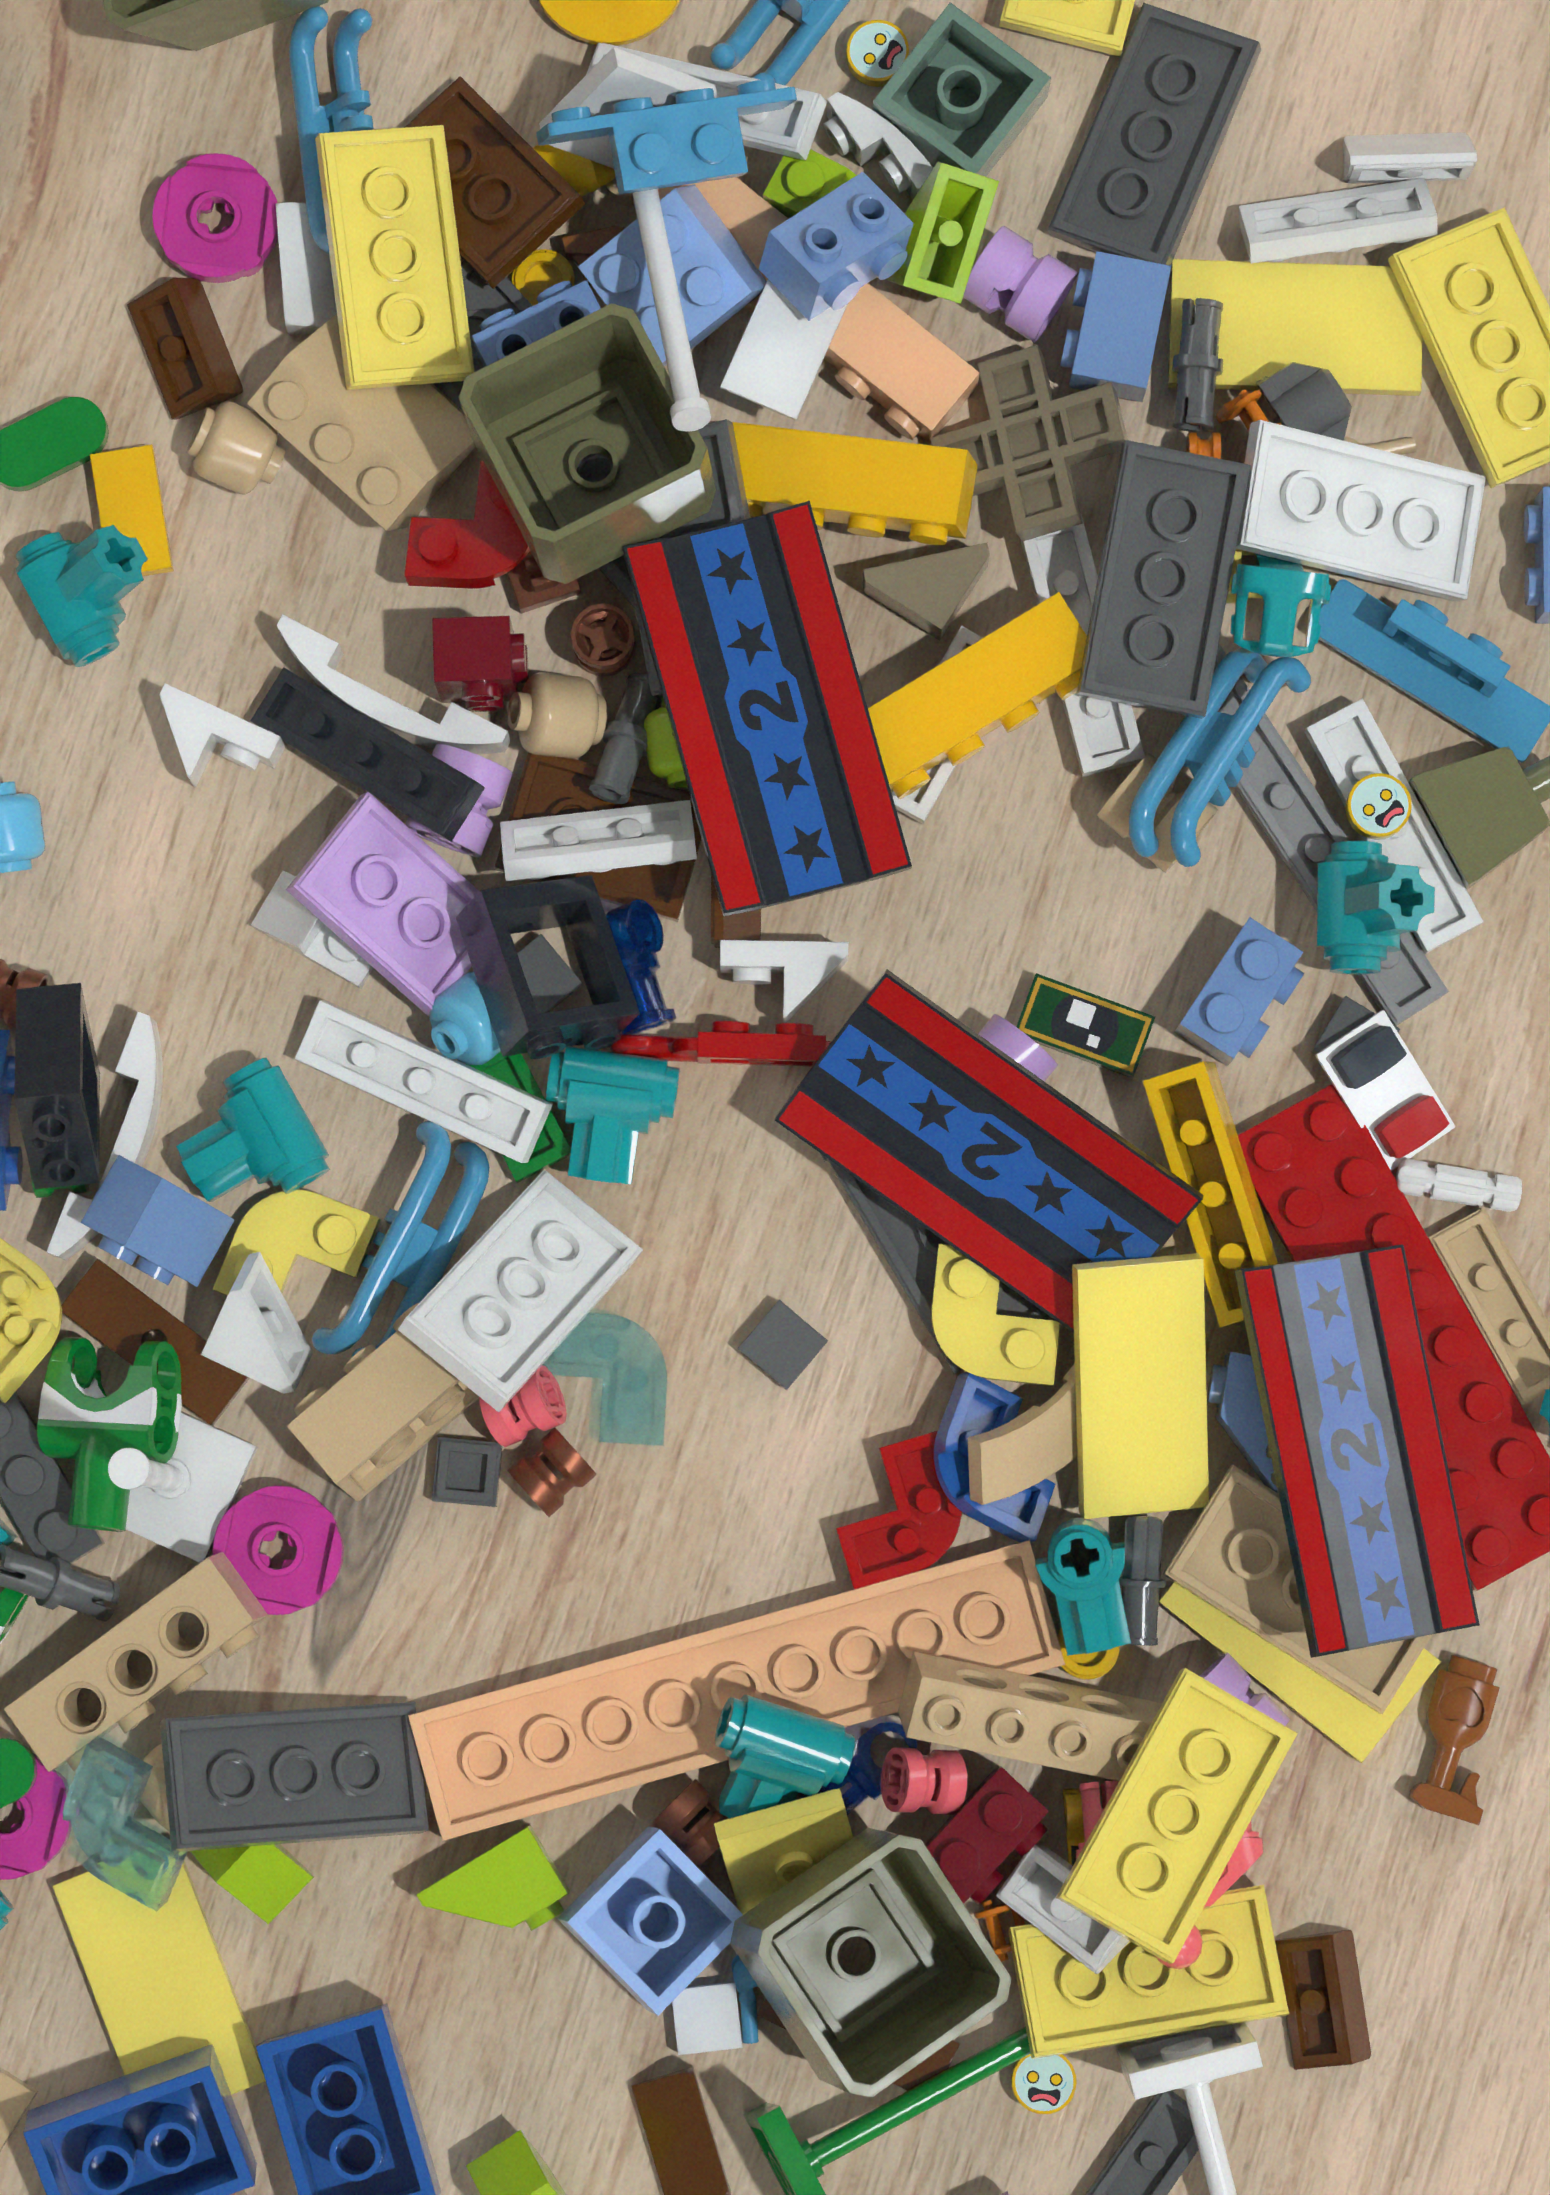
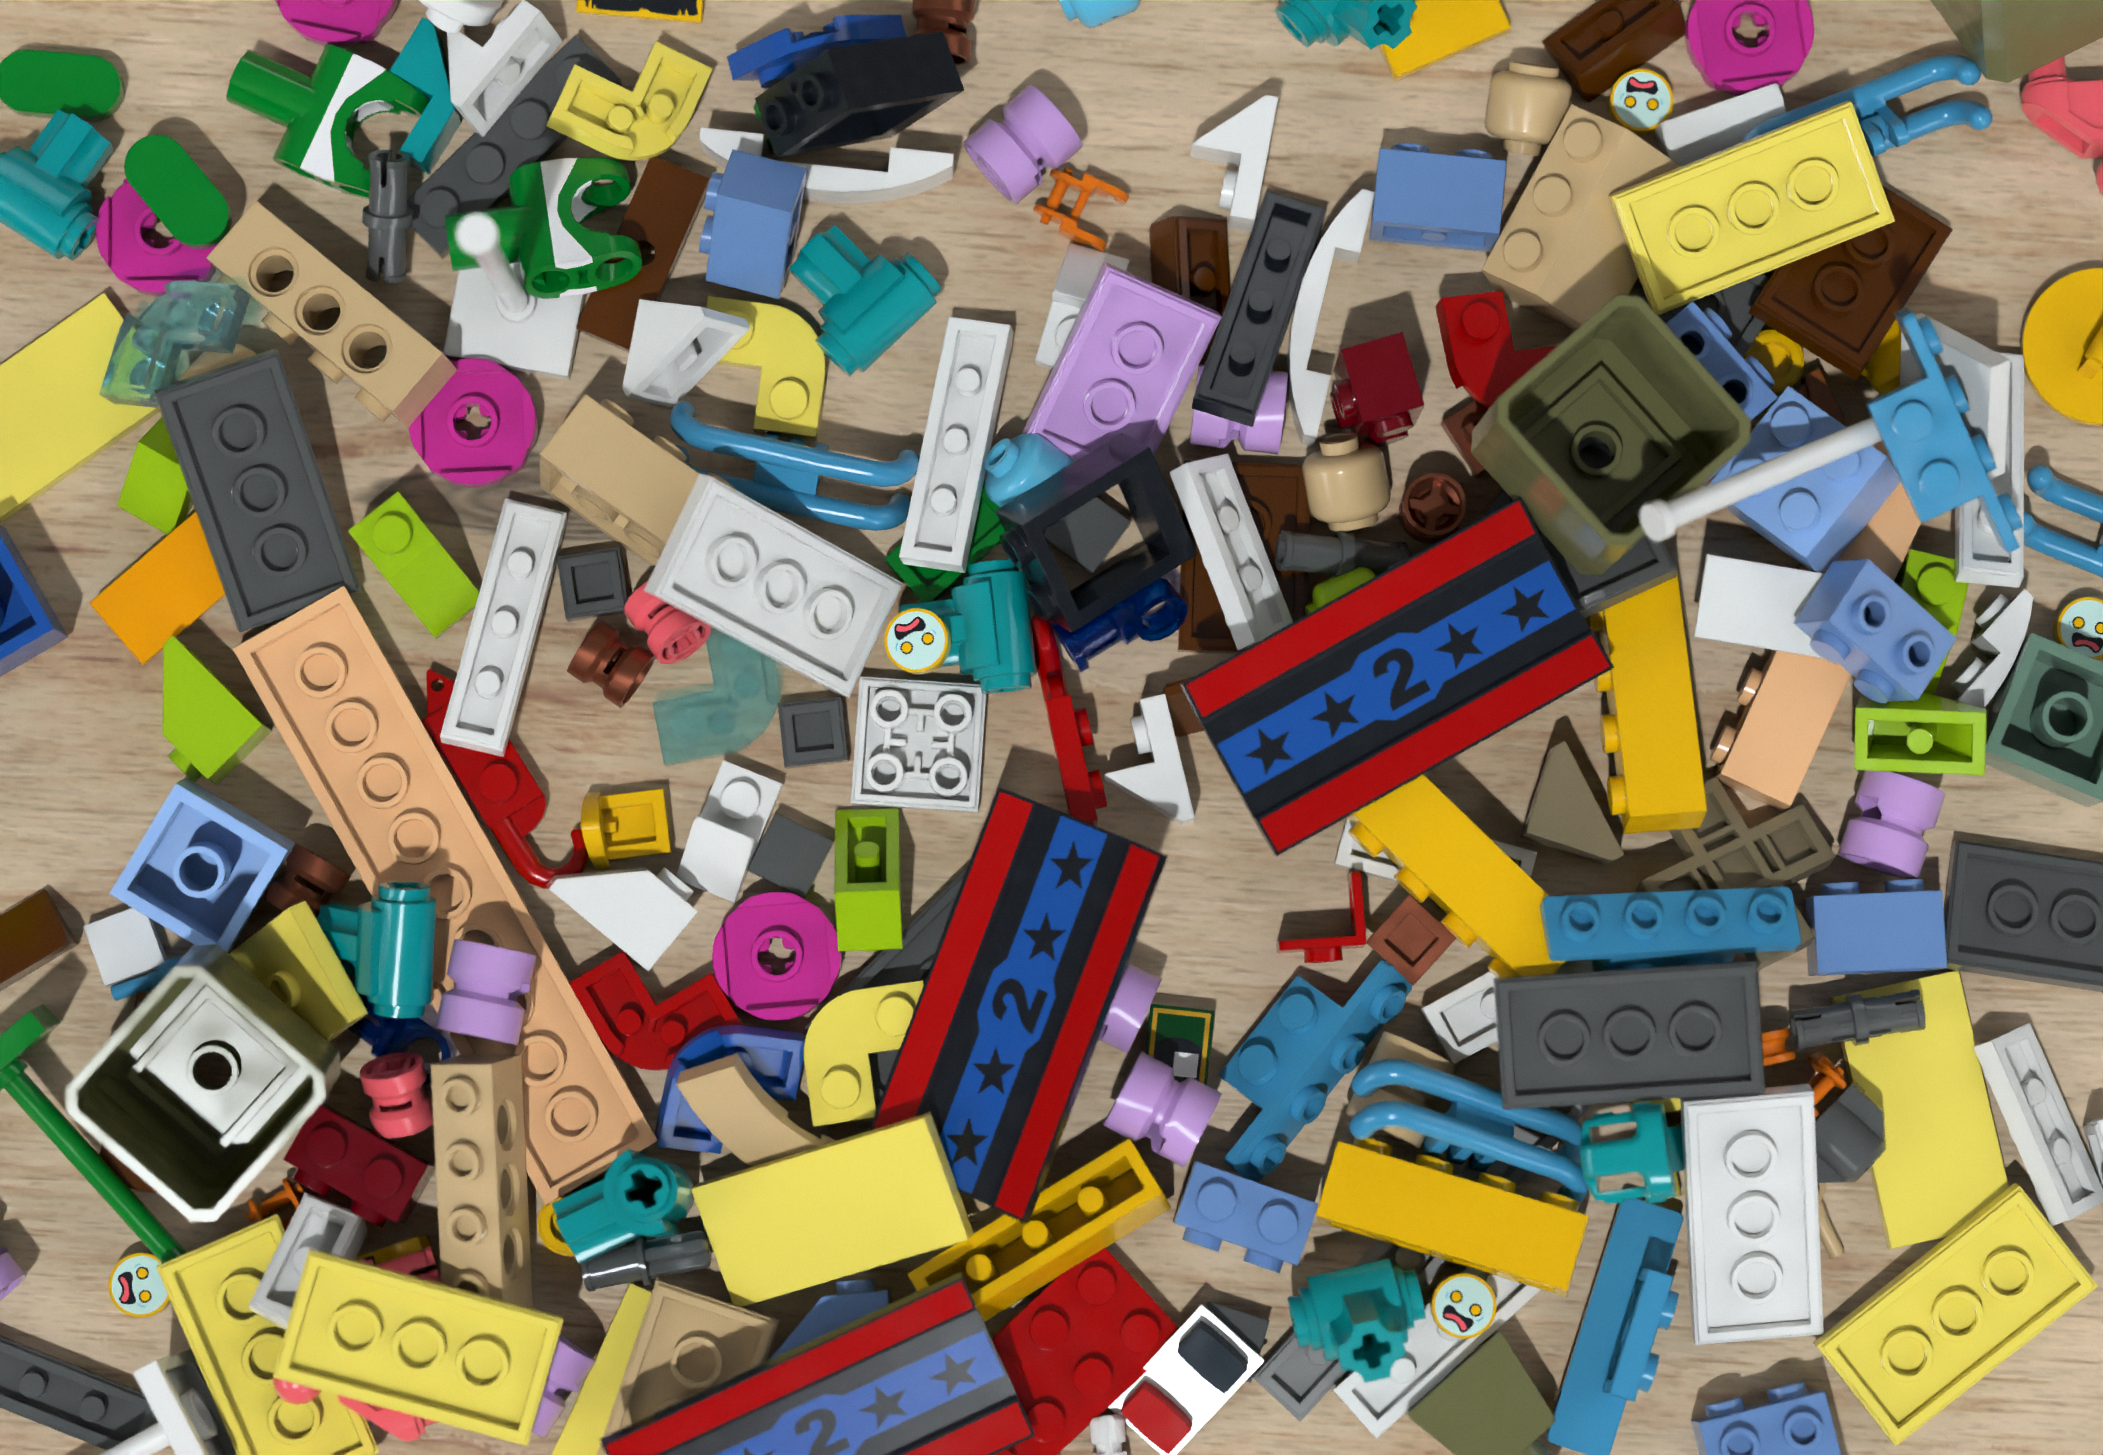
camera: 75 degrees right, 0 degrees up
none -> light orange piece [89,511,225,666]
none -> lime slope [348,492,479,639]
none -> red plate [422,669,588,889]
none -> lavender wheel [435,939,537,1045]
none -> white tile [440,498,568,757]
none -> white slope [546,867,698,971]
none -> yellow tile [581,789,672,870]
none -> white slope [676,760,783,903]
none -> dark pink plate [712,892,842,1021]
none -> dark grey tile [778,697,849,769]
none -> lime slope [834,808,903,952]
none -> white tile [851,676,987,813]
none -> tile [884,608,951,674]
none -> lavender wheel [963,84,1083,205]
none -> orange piece [1033,167,1129,252]
none -> lavender wheel [1103,1052,1222,1167]
none -> reddish brown slope [1149,216,1230,347]
none -> dark azure bracket [1218,959,1412,1183]
none -> red bracket [1276,871,1366,963]
none -> yellow brick [1316,1137,1589,1297]
none -> copper tile [1366,895,1457,986]
none -> medium blue brick [1369,143,1507,252]
none -> dark azure bracket [1540,887,1801,971]
none -> tile [1608,69,1673,136]

